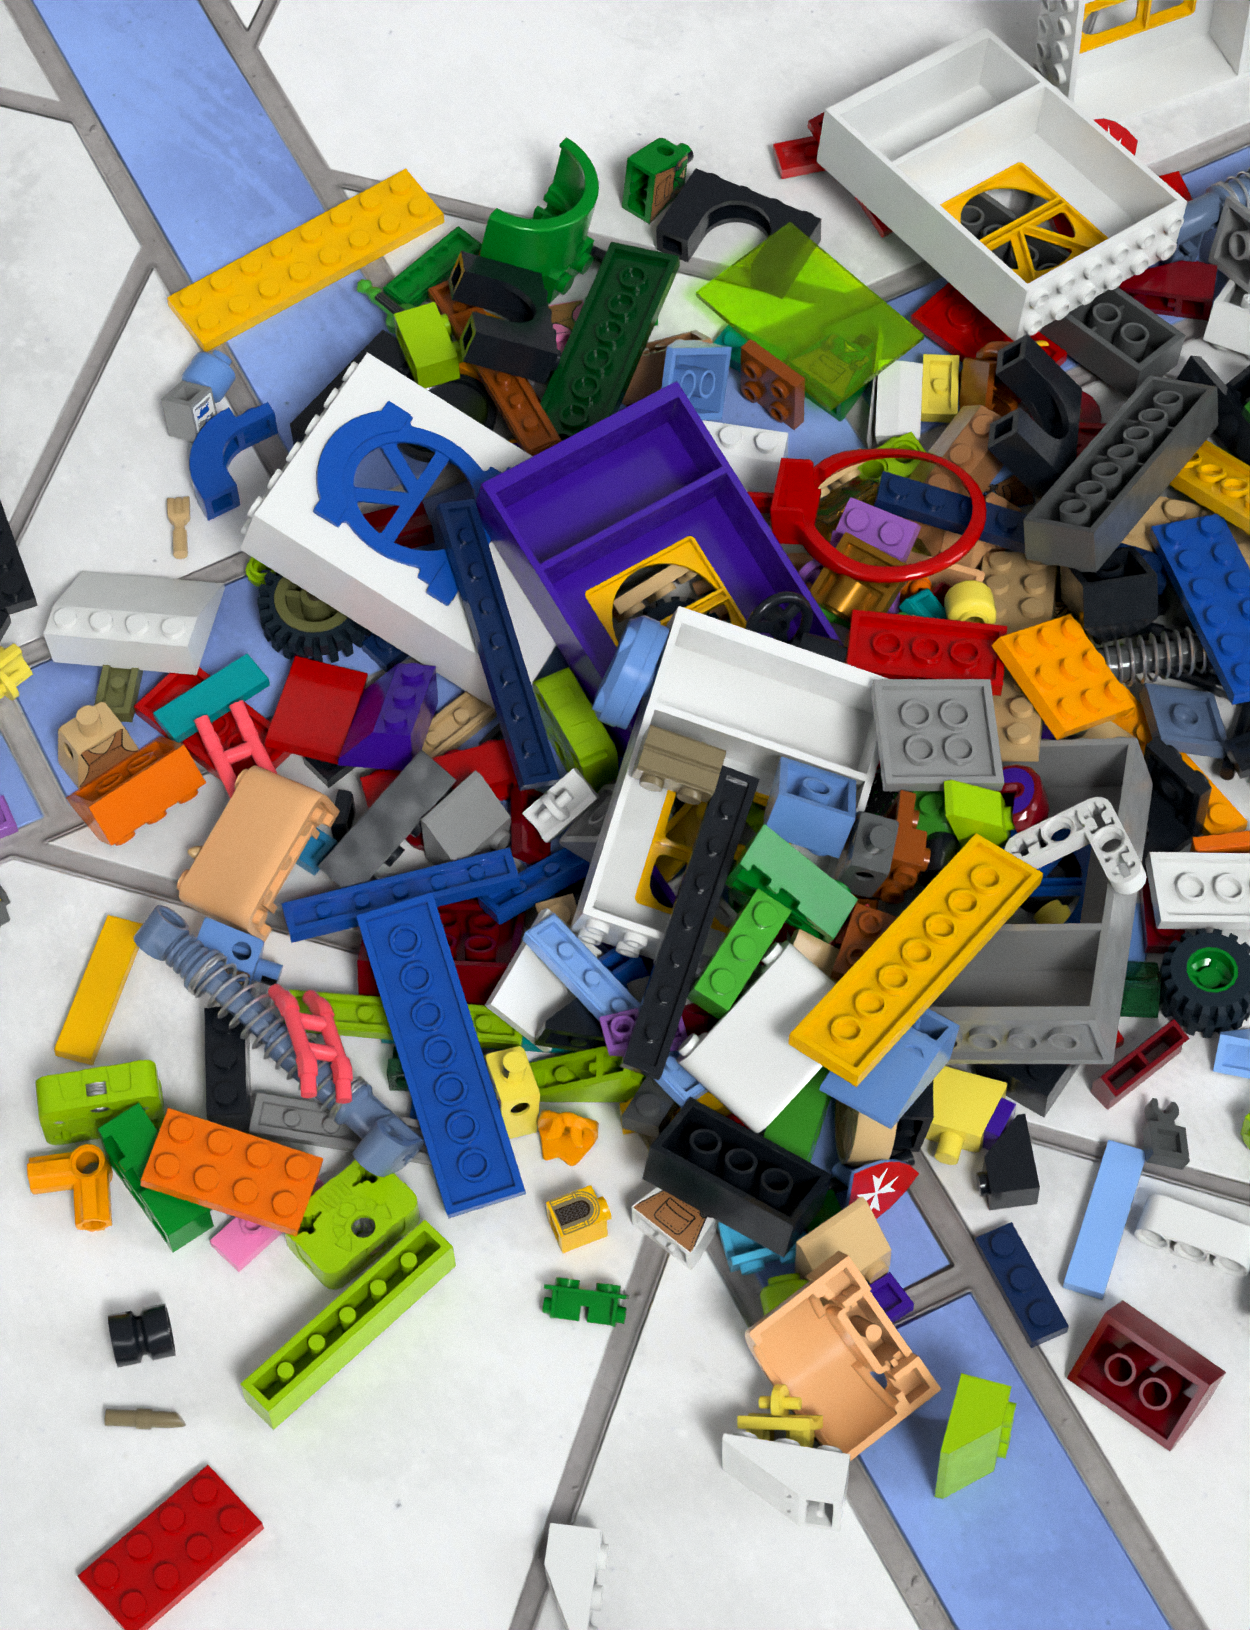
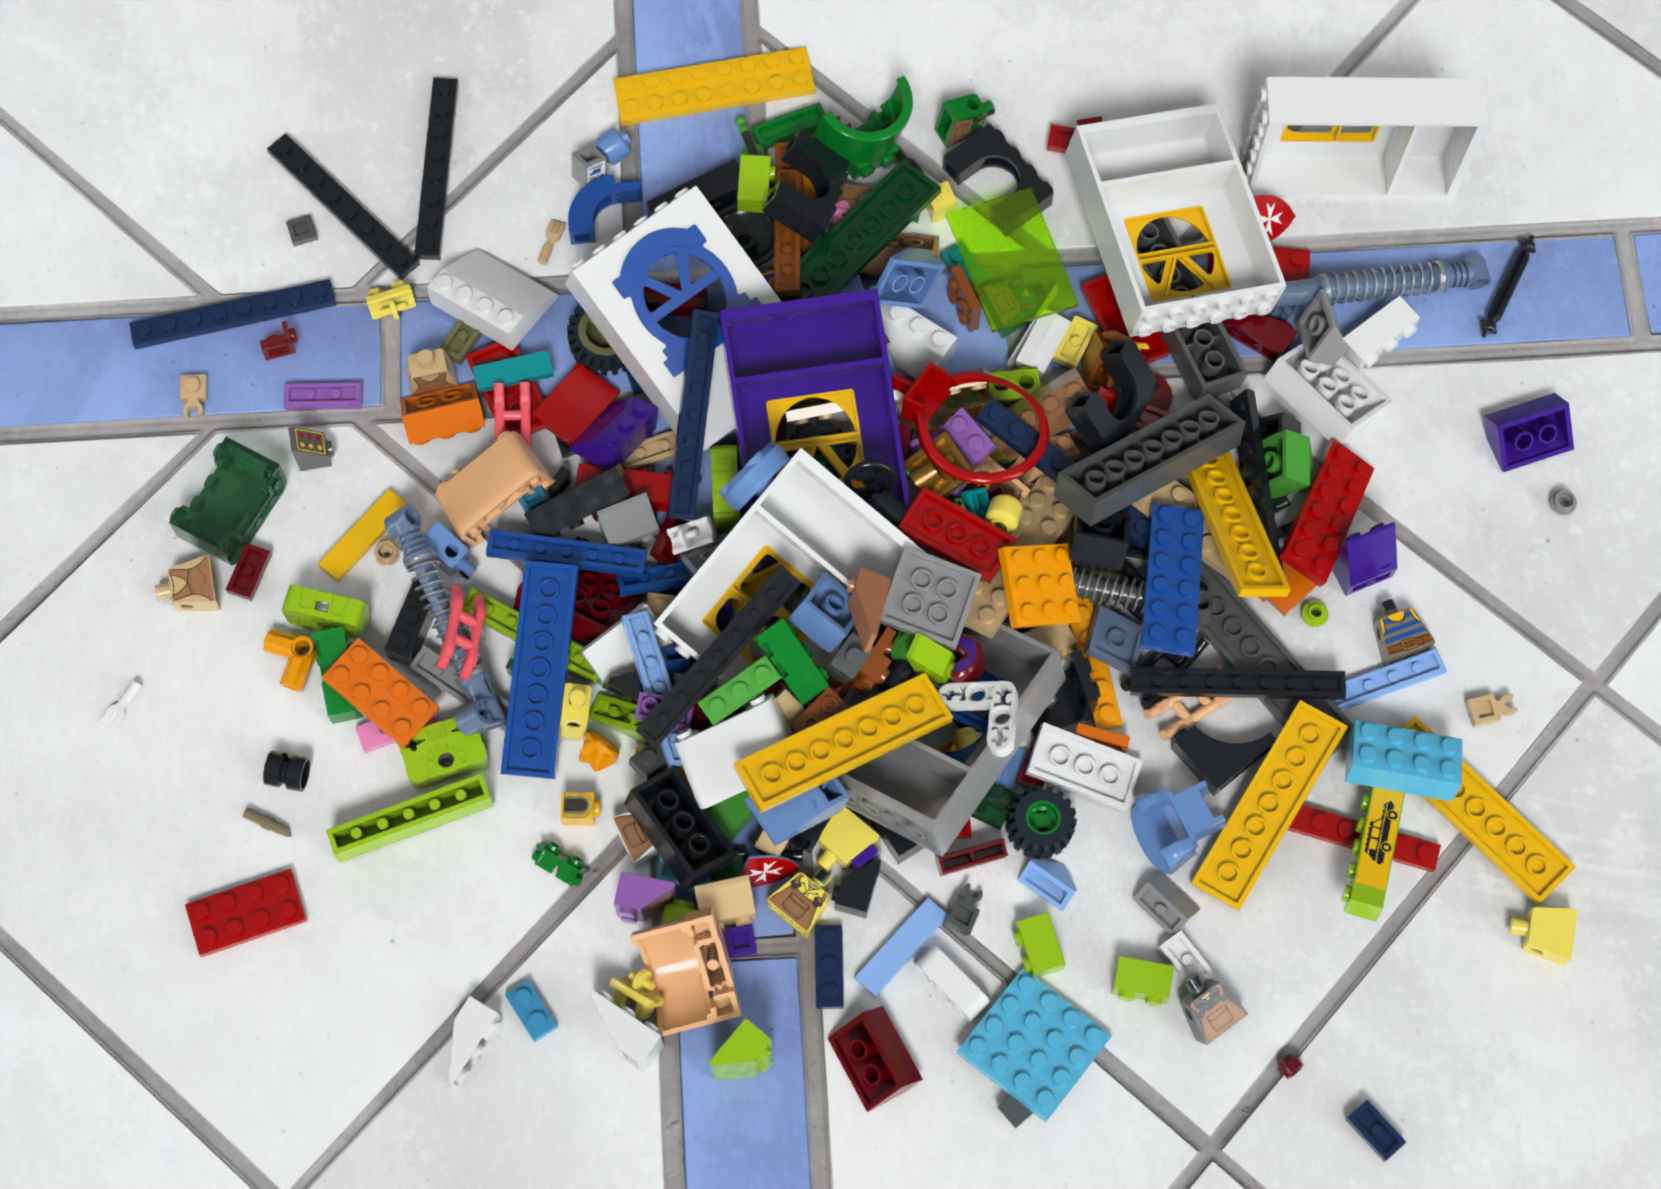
camera: 20 degrees right, 10 degrees up
dark tan brick [631,725,726,805] -> none
none -> tan plate [374,541,400,566]
none -> dark azure plate [505,980,558,1043]
none -> medium lavender slope [614,872,678,924]
none -> torso [767,869,832,939]
none -> nougat slope [846,567,891,653]
none -> light yellow brick [926,181,957,224]

